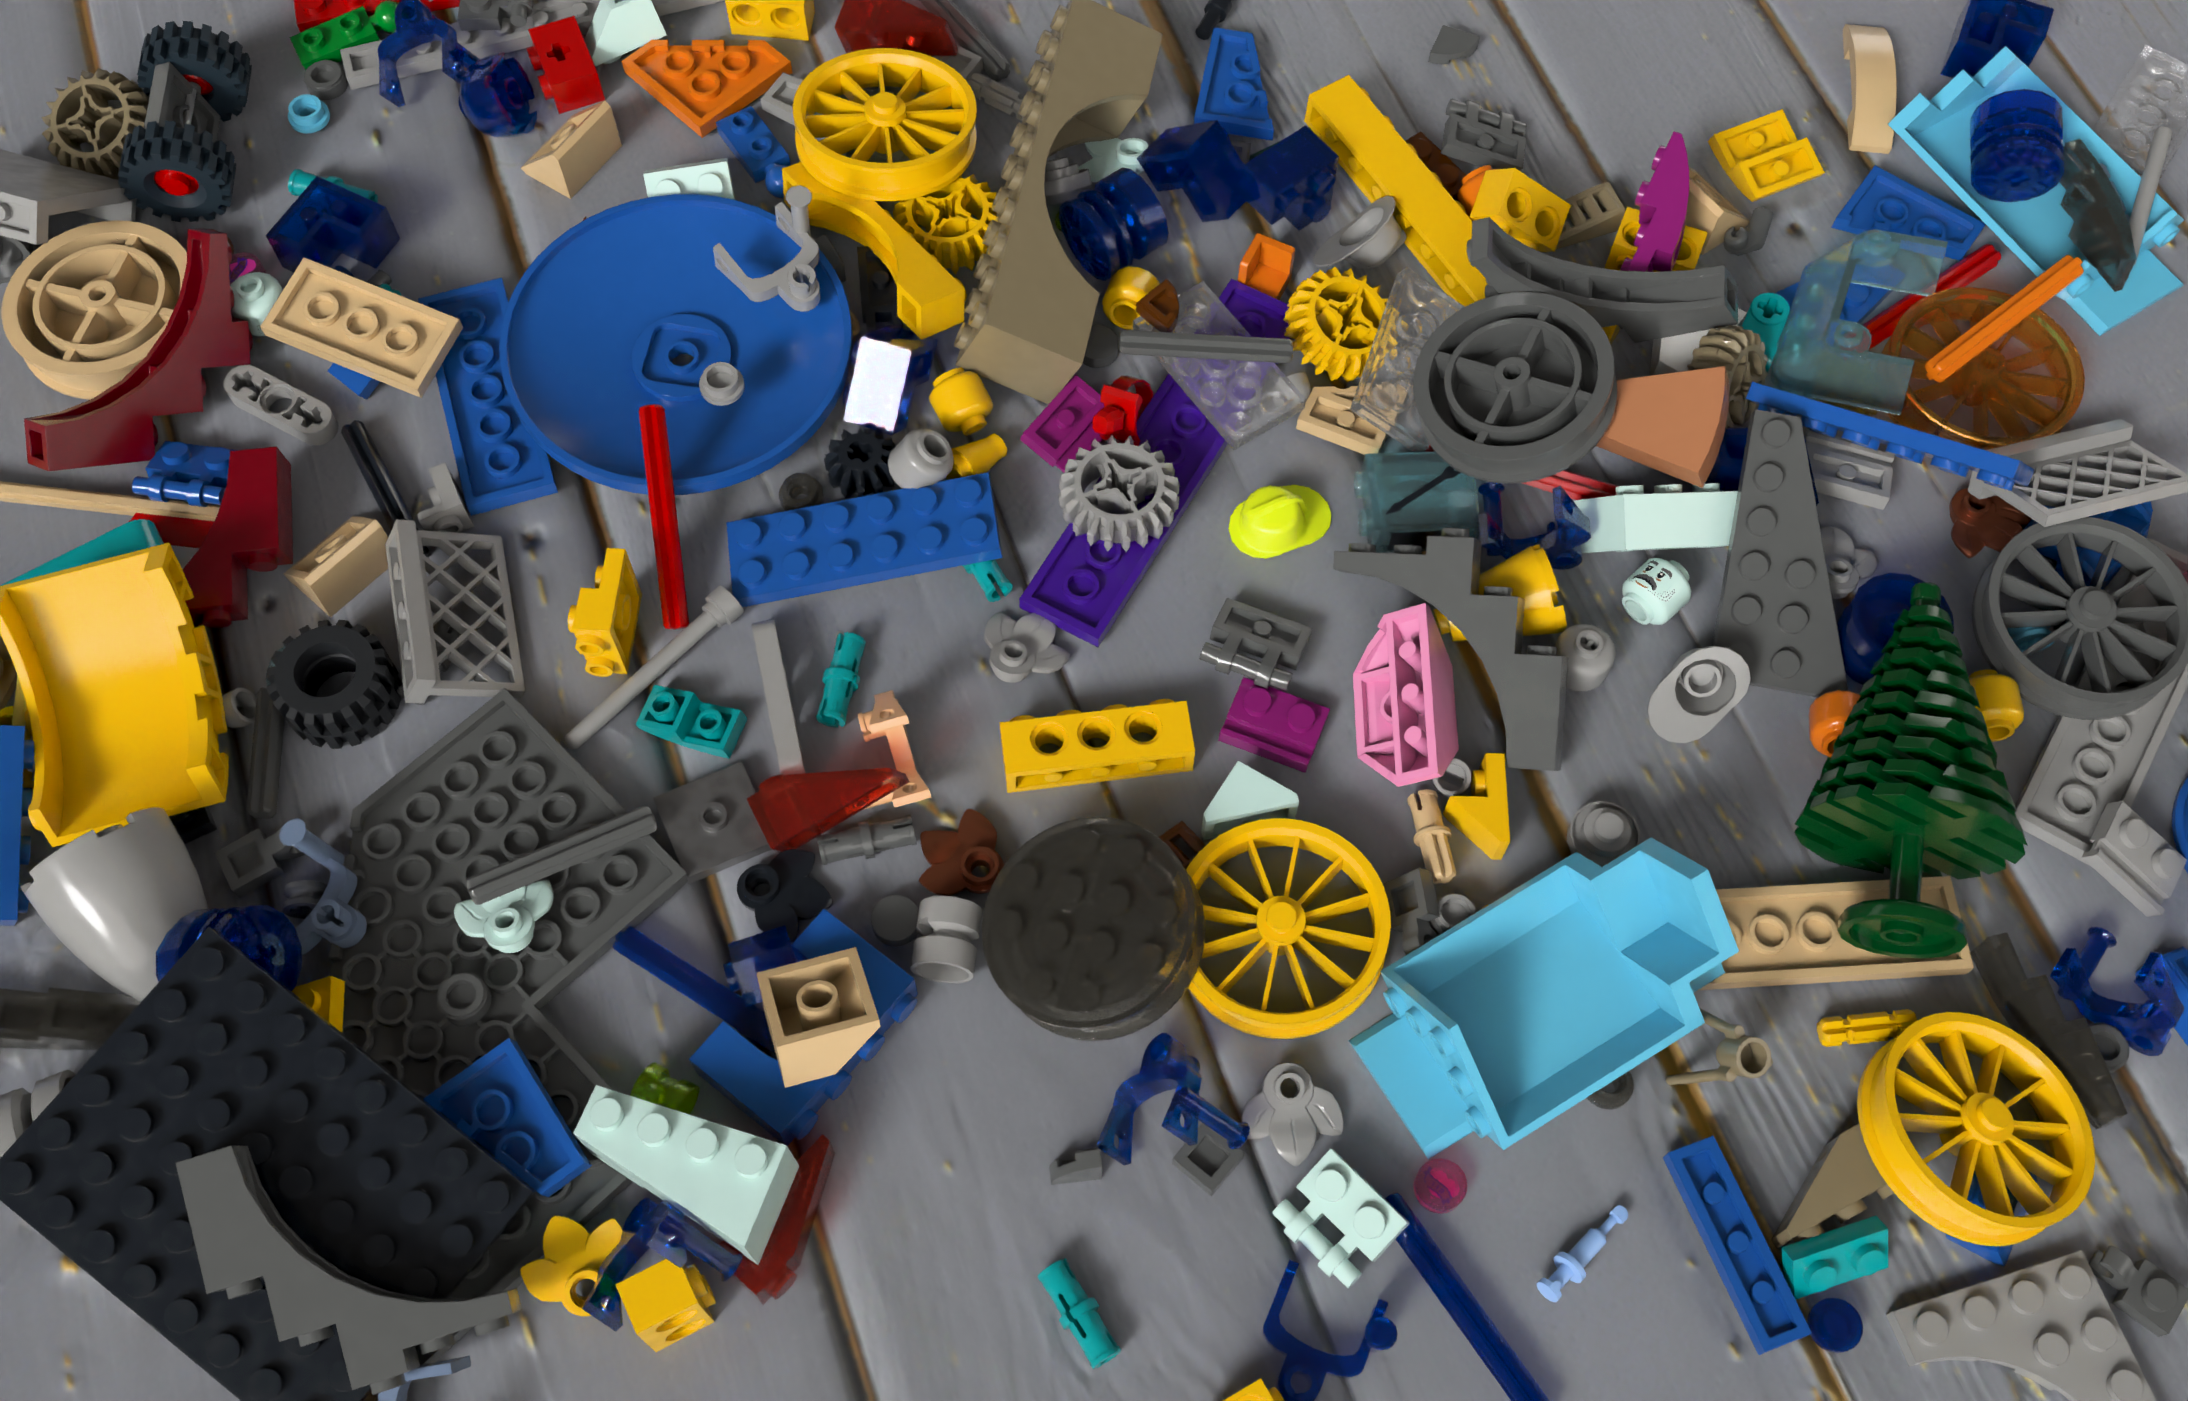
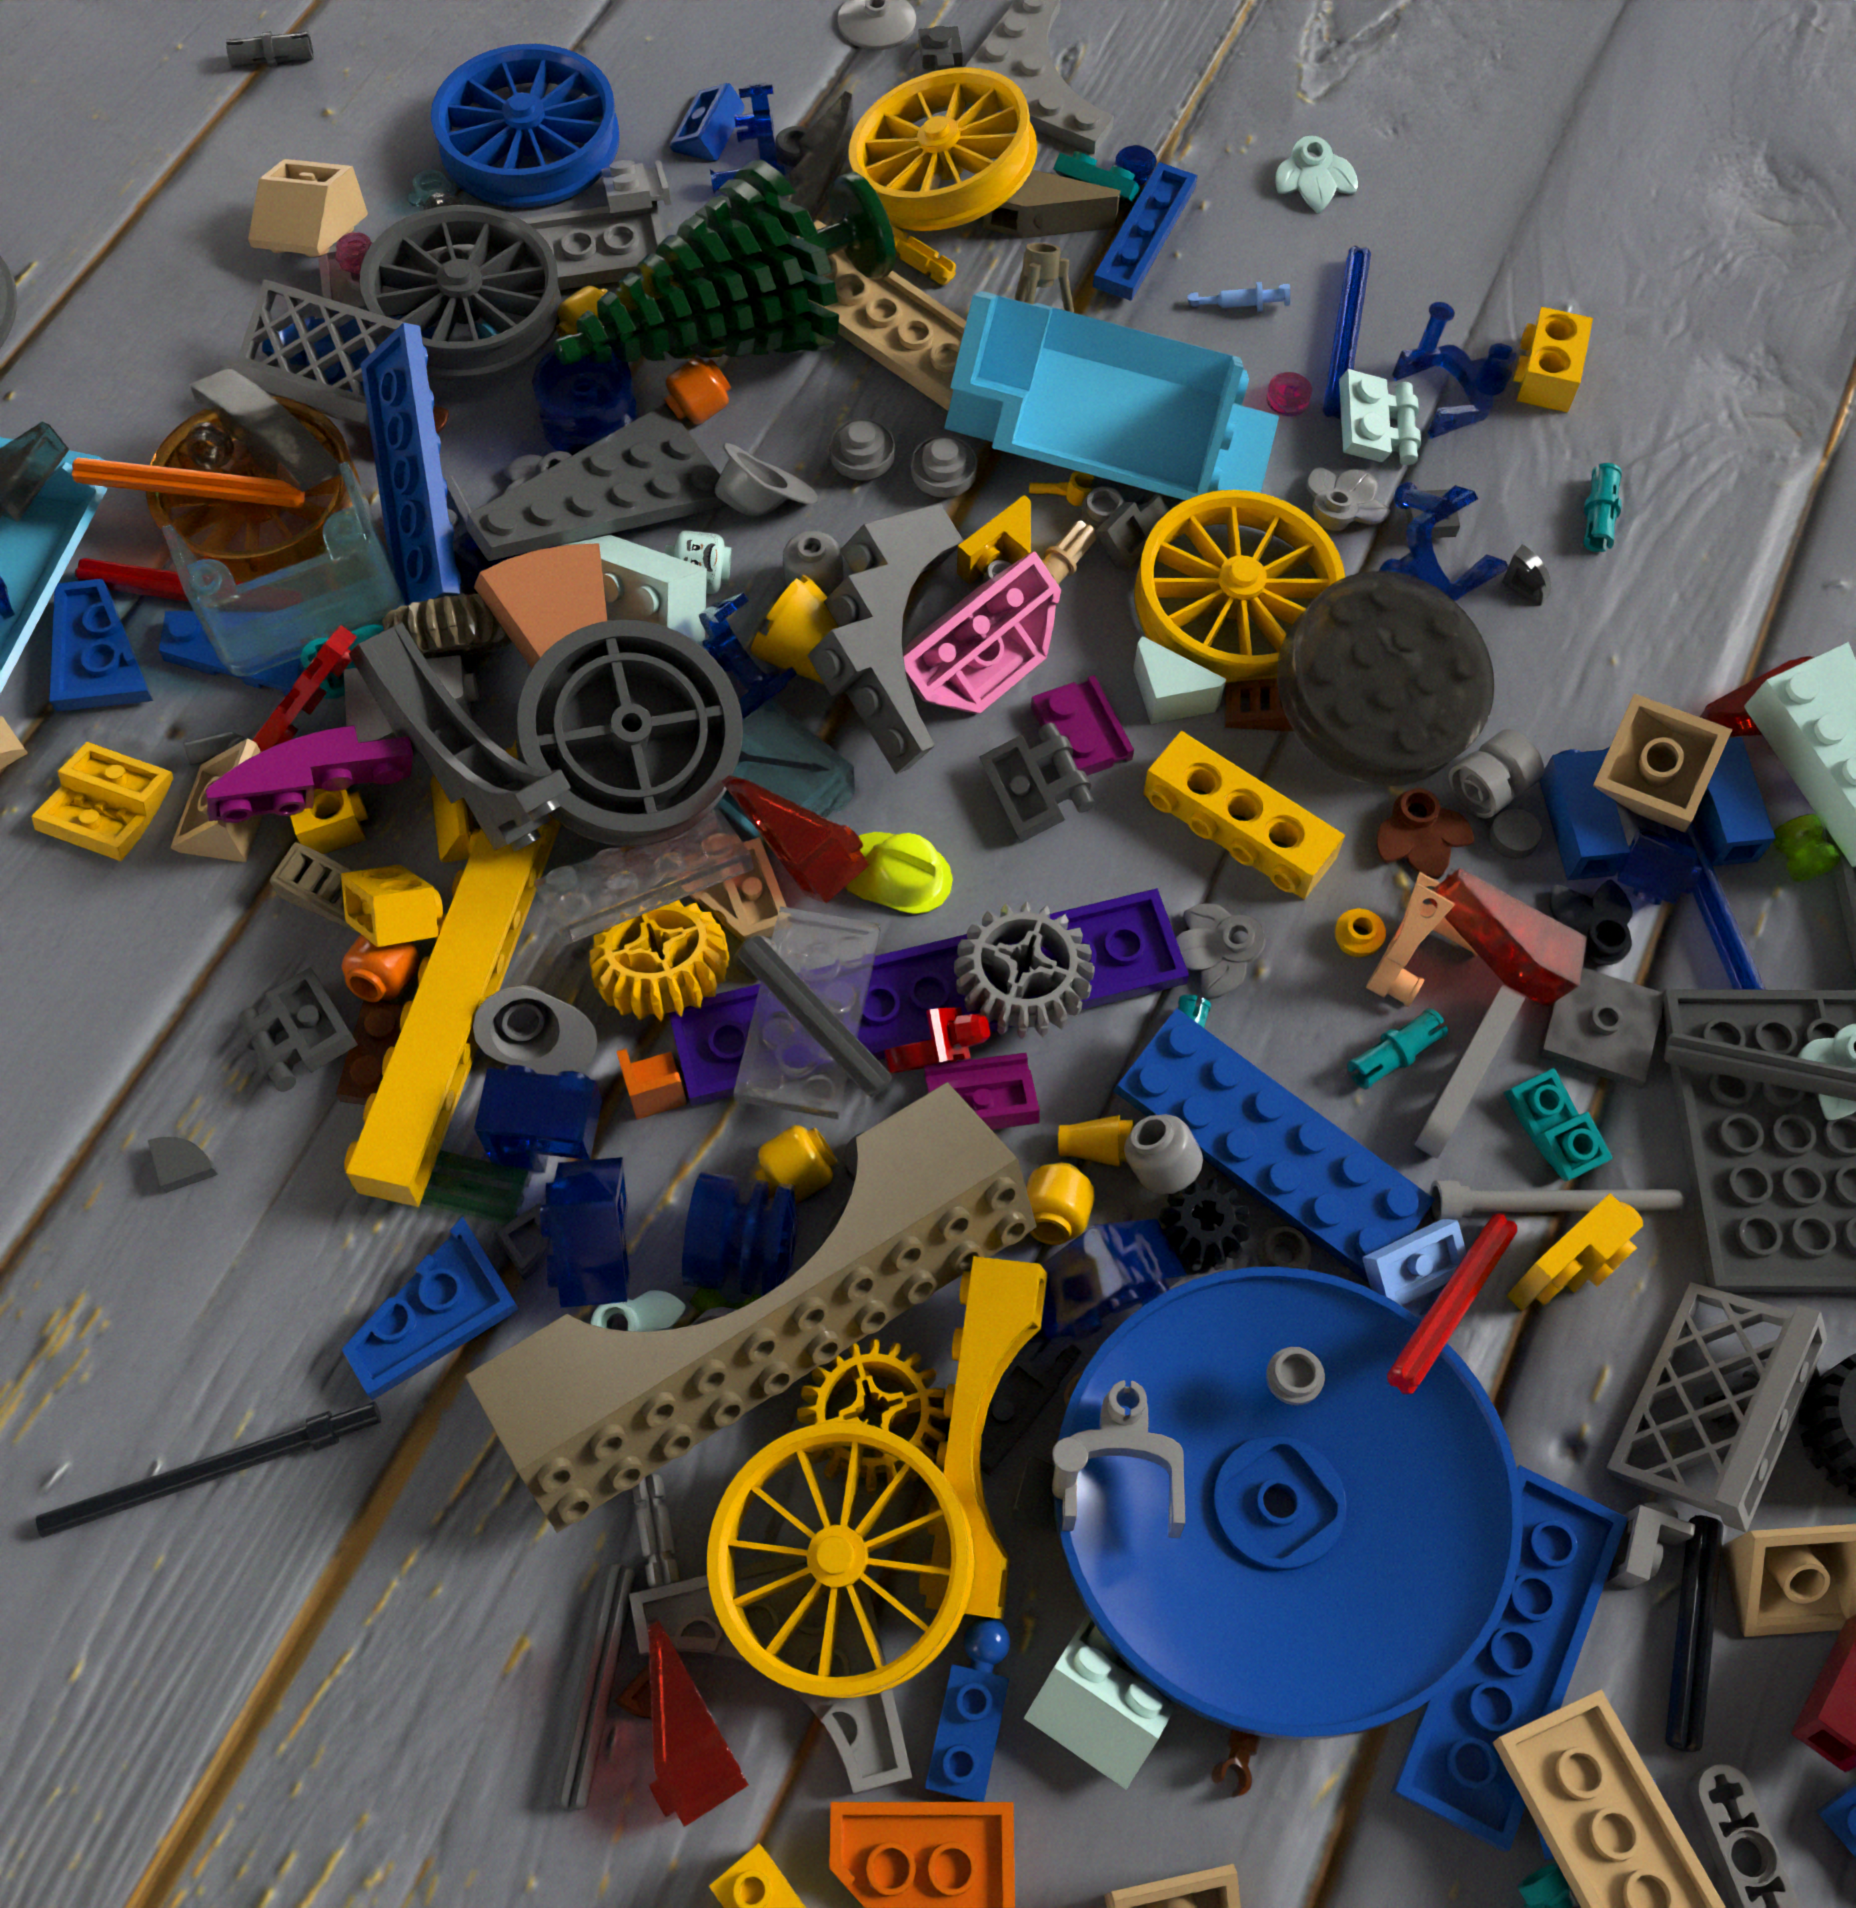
camera: 135 degrees left, 0 degrees up
reddish brown tile [1136,279,1179,333] -> none
none -> clear smoke plate [186,422,234,469]
none -> clear smoke slope [189,367,342,492]
none -> red wing [252,625,357,752]
none -> clear red slope [722,775,870,904]
none -> light grey plate [829,418,895,480]
none -> yellow plate [1334,908,1386,957]
none -> light blue wing [1362,1219,1467,1320]

